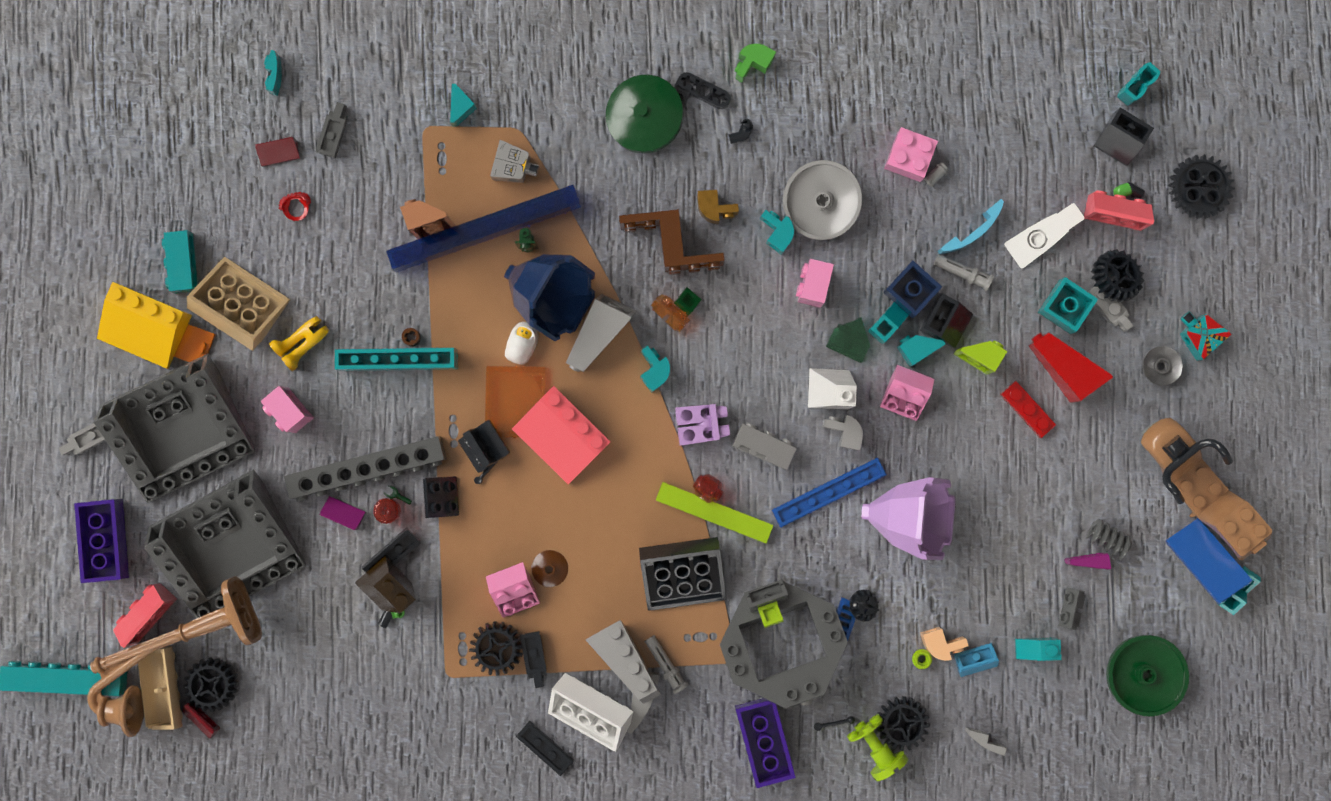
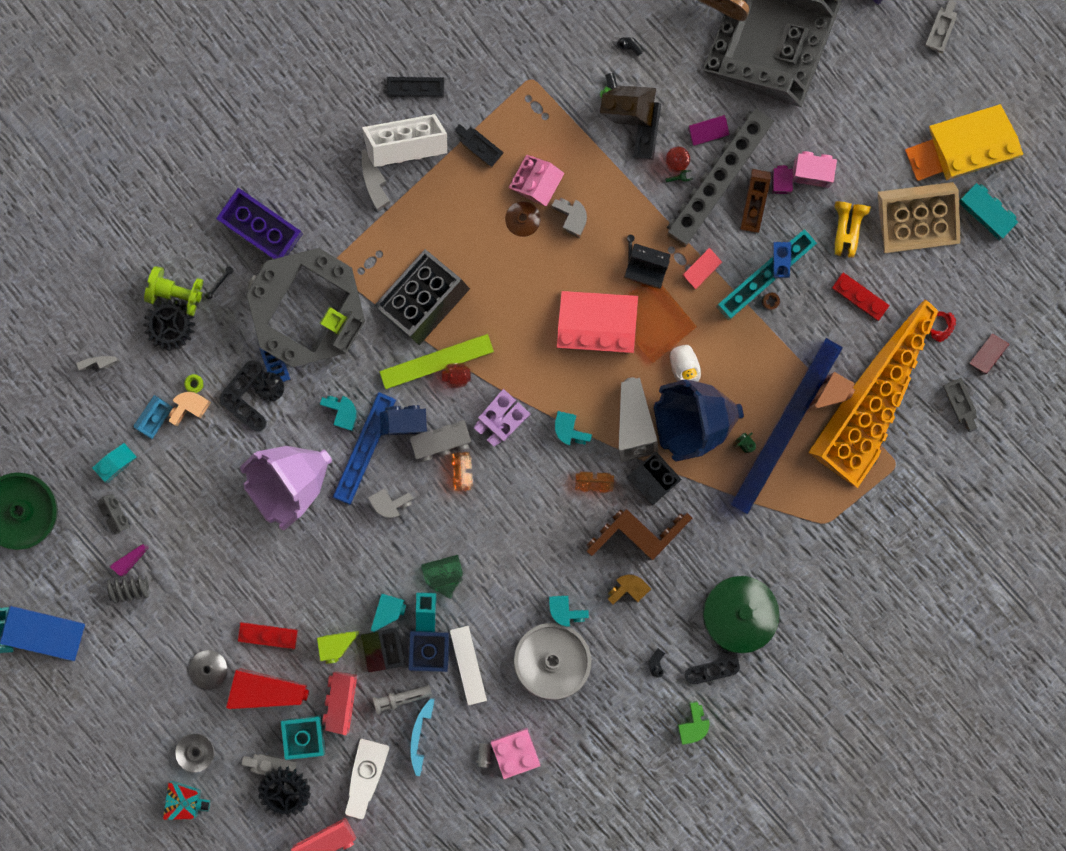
camera: 135 degrees right, 0 degrees up
dark grey slope [94,354,255,503] -> none
teal slope [264,50,282,96] -> none
black bracket [423,476,459,518] -> none
teal slope [450,84,477,127] -> none
black gear [469,621,523,676] -> none
light grey torso [490,140,539,183] -> none
light grey wedge [586,620,661,704] -> none
light grey pin [644,635,689,694] -> none
dark green plate [674,287,702,316] -> none
bright pink brick [796,259,834,308] -> none
white slope [808,368,857,410] -> none
bright pink slope [880,365,934,421] -> none
medium nougat piece [1141,418,1272,561] -> none
none -> flat silver dish [189,650,227,689]
none -> black beam [219,360,267,432]
none -> teal brick [320,395,358,431]
none -> coral slope [322,672,357,735]
none -> dark blue brick [380,405,427,436]
none -> white tile [450,626,487,705]
none -> clear orange hinge [451,452,473,491]
none -> light grey brick [552,198,587,238]
none -> black arm [617,37,645,57]
none -> black slope [627,451,682,506]
none -> coral slope [682,248,722,290]
none -> reddish brown slope [740,169,771,233]
none -> magenta brick [772,165,793,194]
none -> blue leg [772,242,791,278]
none -> light orange wedge [808,299,938,488]
none -> red plate [831,272,890,321]

